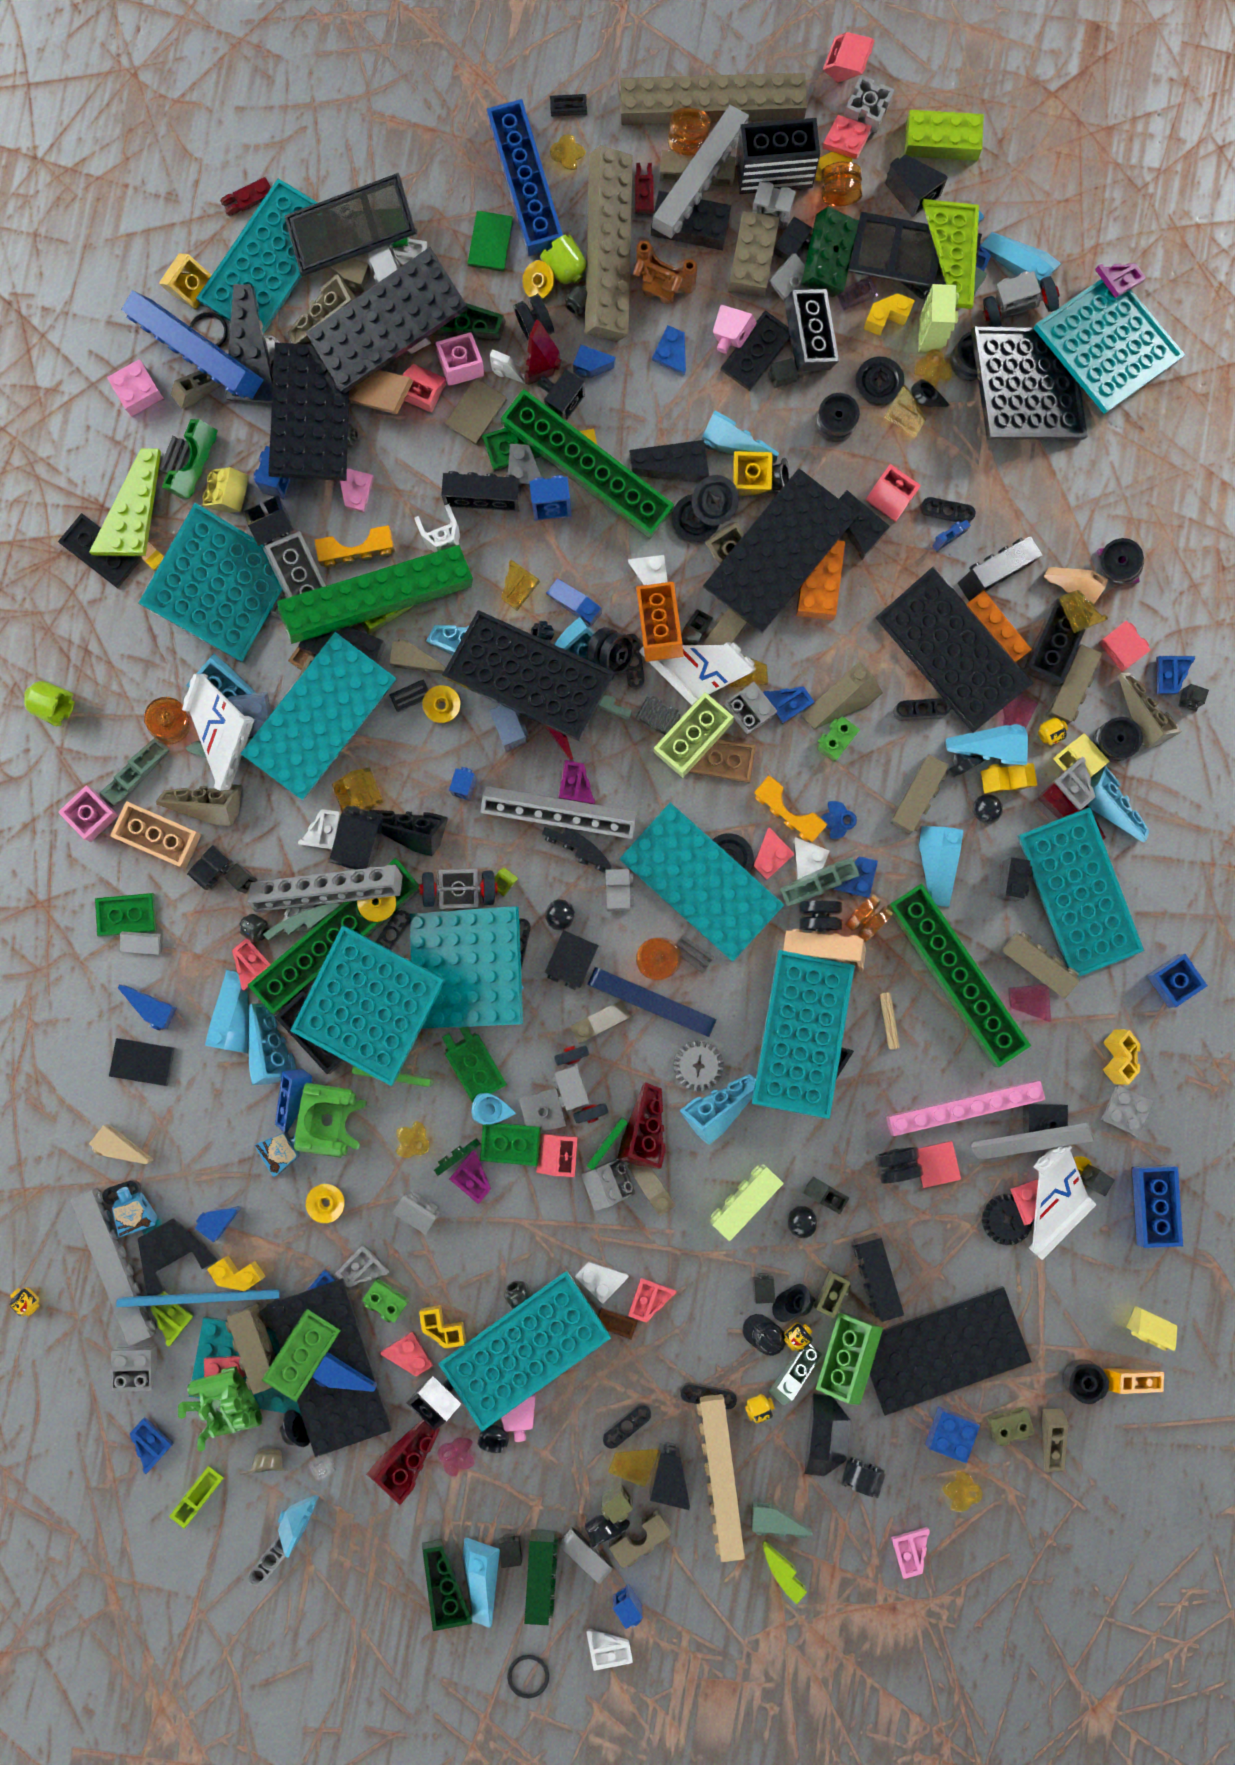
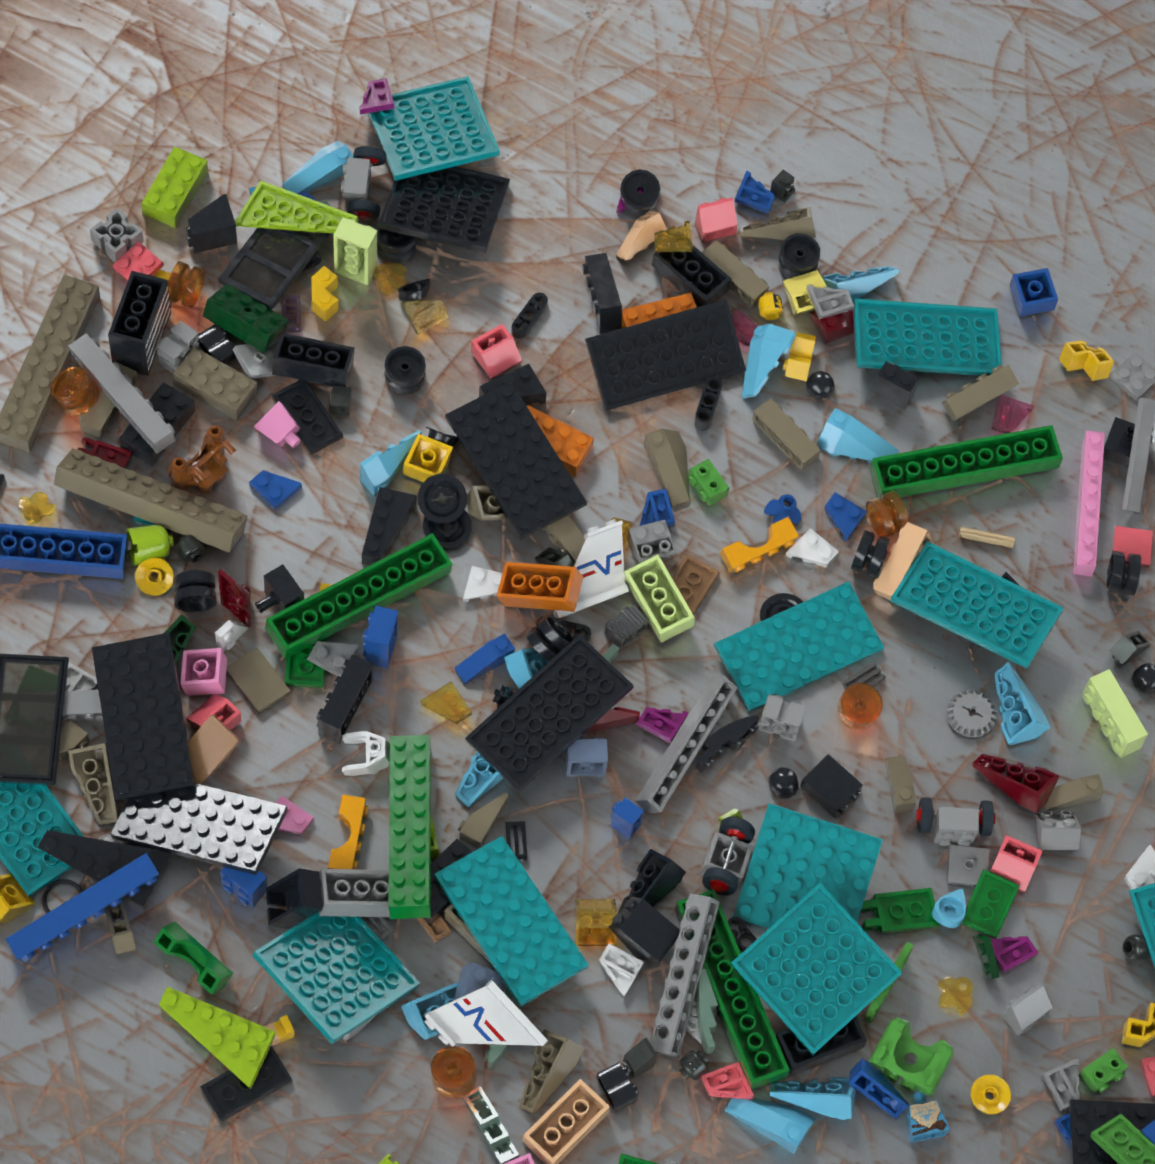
camera: 75 degrees left, 20 degrees down
bright pink brick [107,359,164,417] -> none
dark grey tile [159,435,190,474] -> none
light yellow slope [202,467,250,513] -> none
yellow dish [357,896,396,922] -> none
yellow dish [422,685,461,723] -> none
green tile [467,211,514,272] -> none
blue slope [573,345,616,378] -> none
dark blue beam [587,967,717,1037] -> none
green tile [587,1116,627,1170] -> none
coral wing [753,827,794,880] -> none
sand green slope [780,856,860,907] -> none
coral slope [823,32,875,83] -> none
black gear [856,356,905,405] -> none
blue wing [933,520,971,552] -> none
black piece [948,754,987,777] -> none

